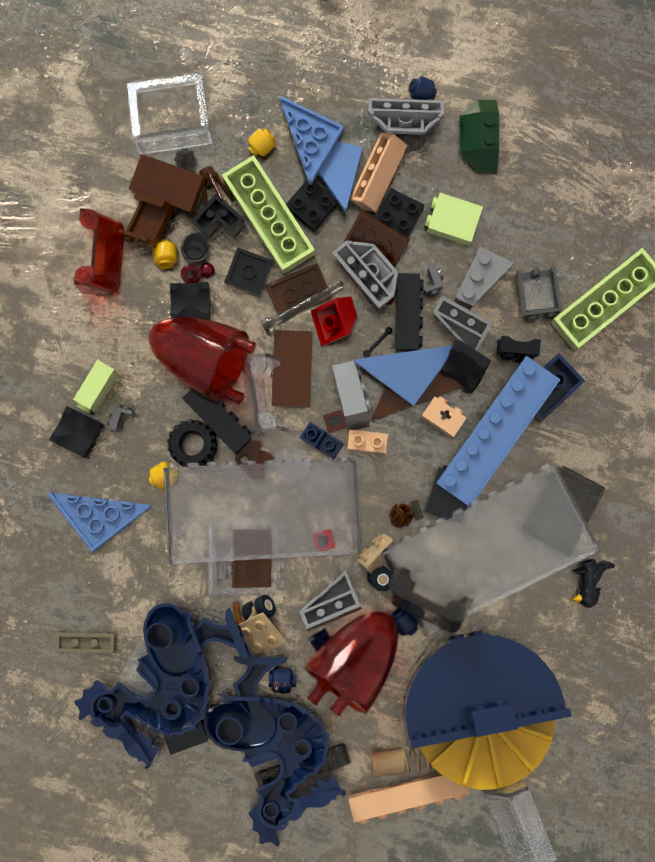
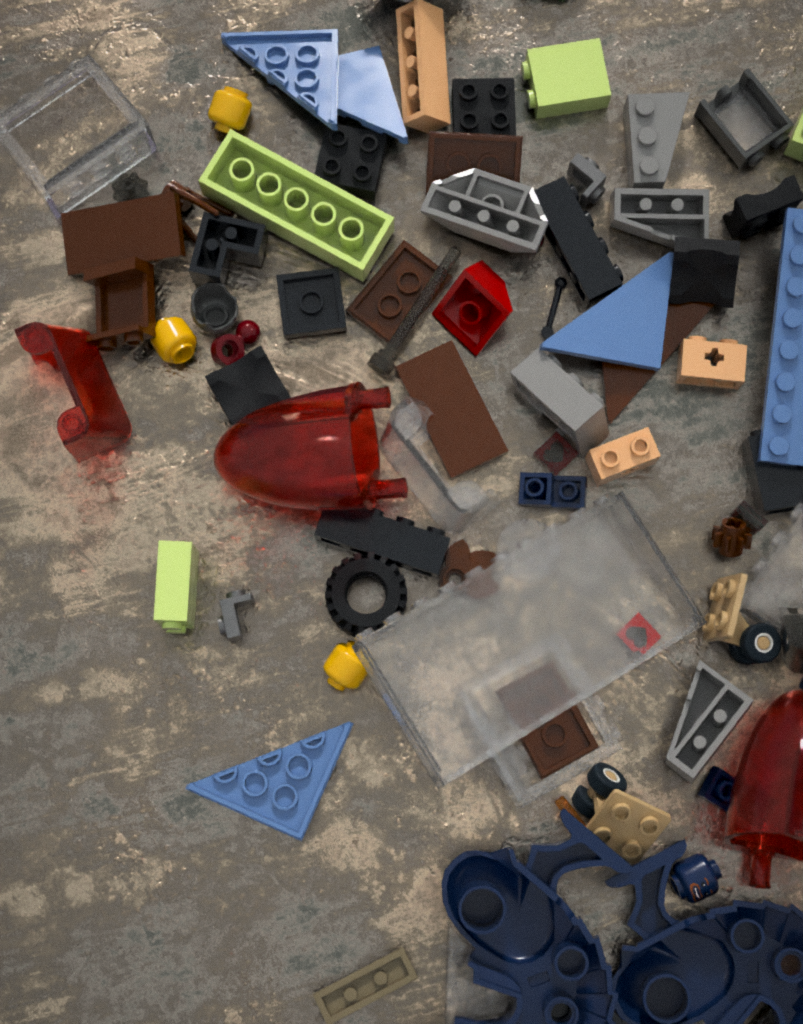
camera: 30 degrees left, 5 degrees down
black brick [49,406,103,458] -> none

